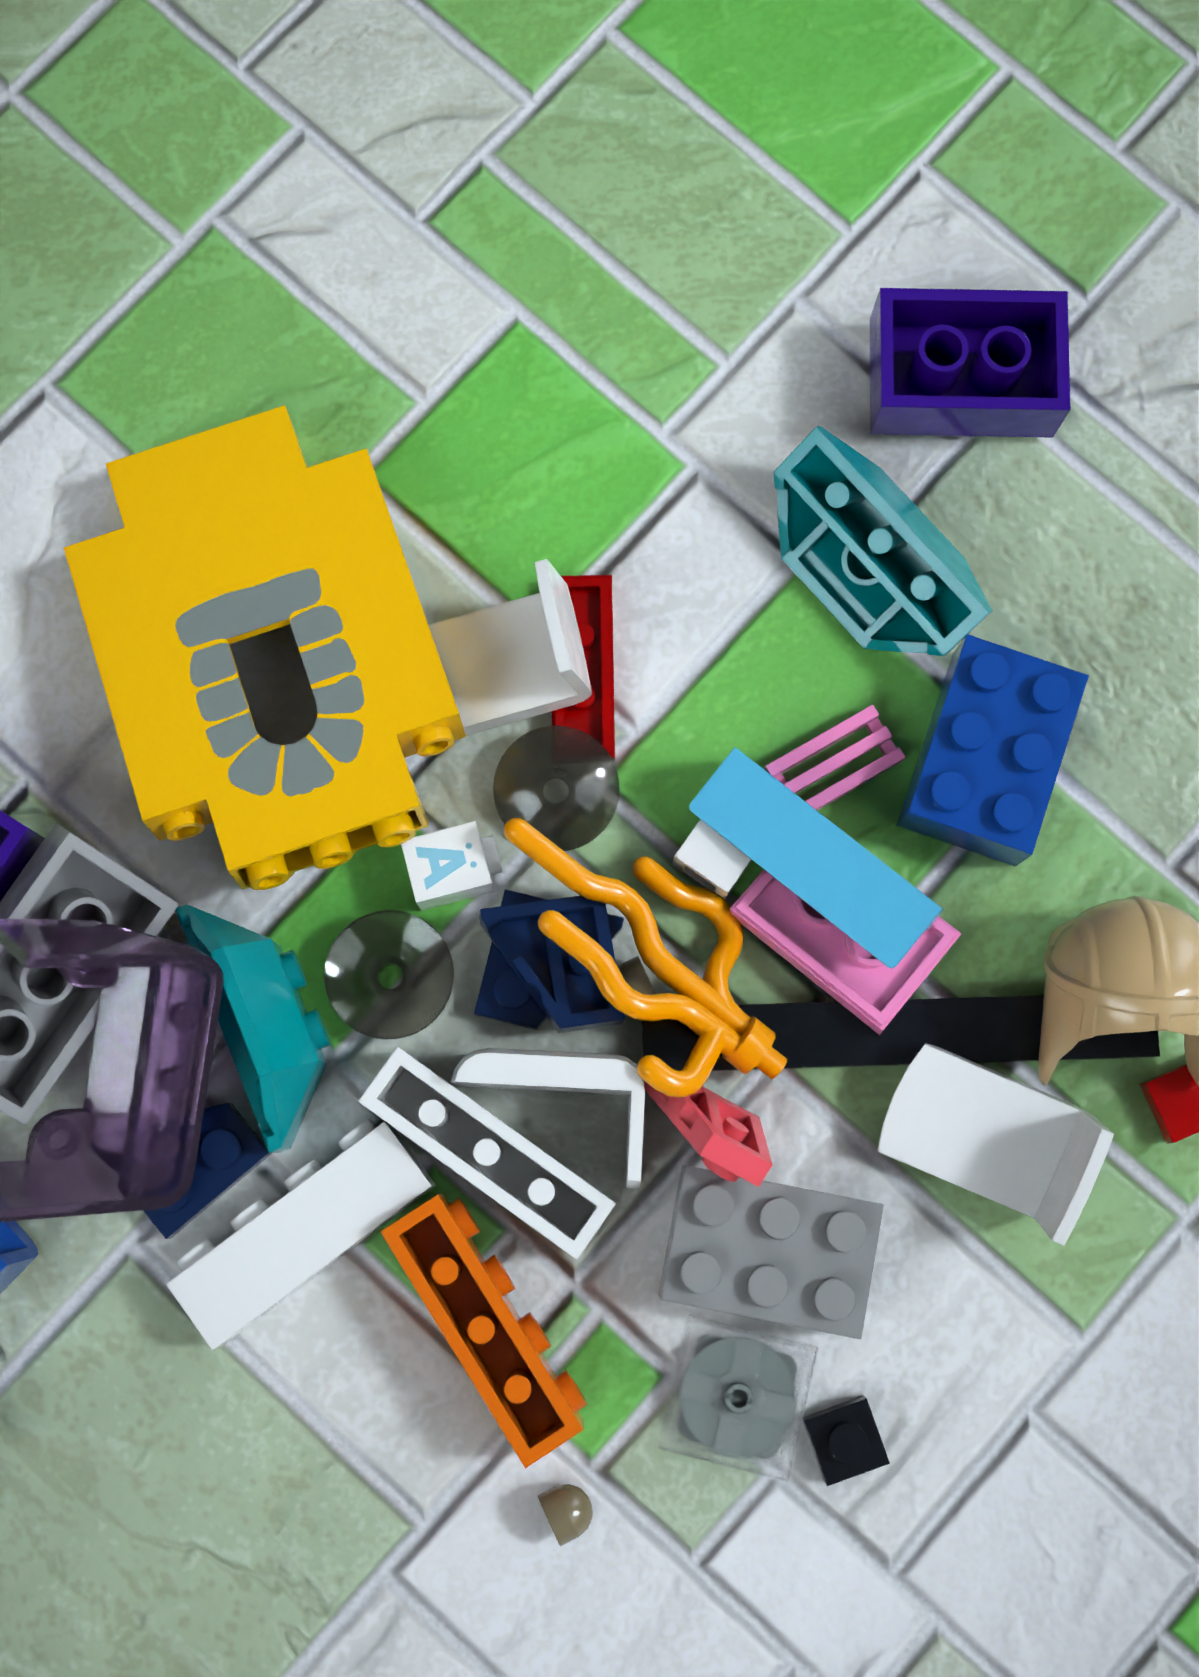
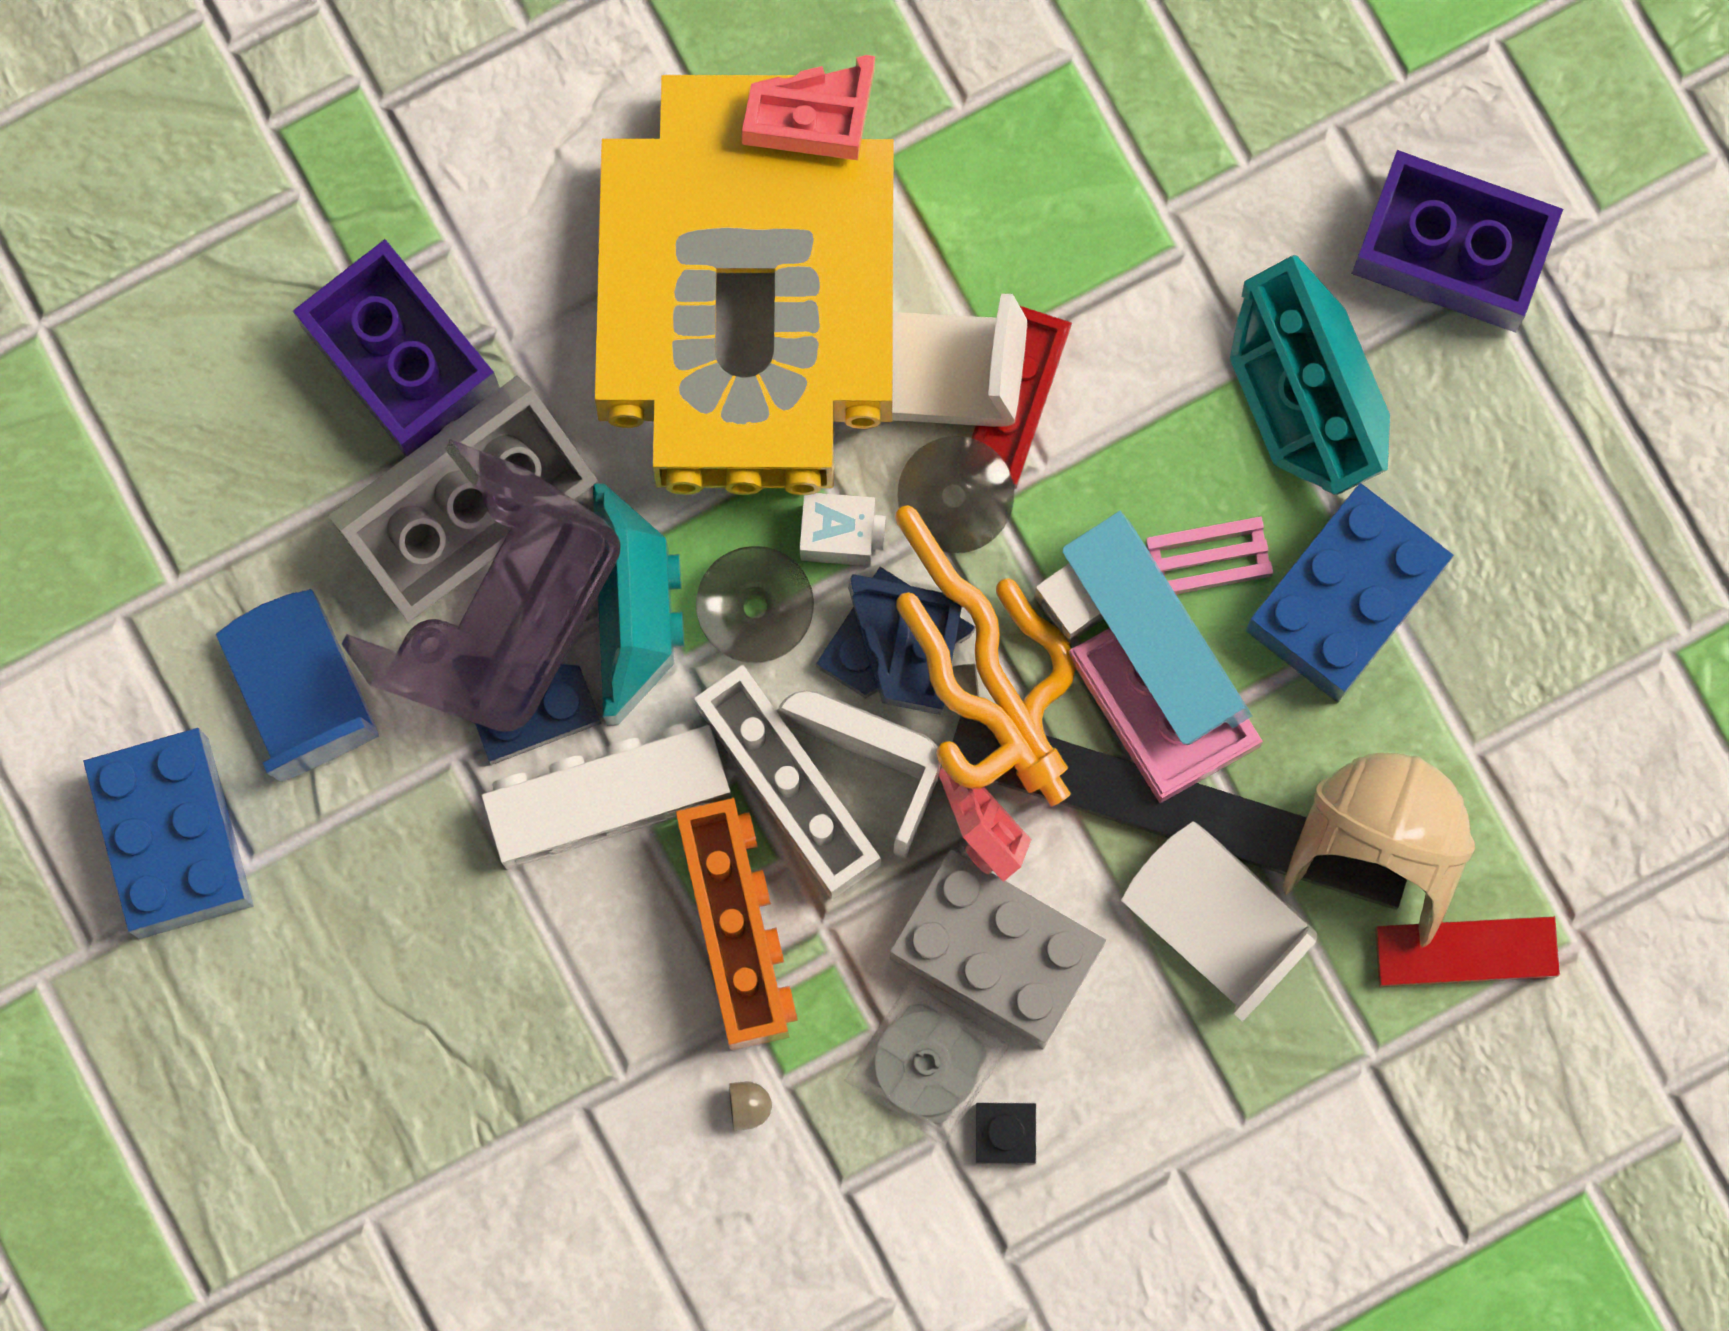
camera: 25 degrees right, 0 degrees up
none -> coral wing [742,55,875,160]

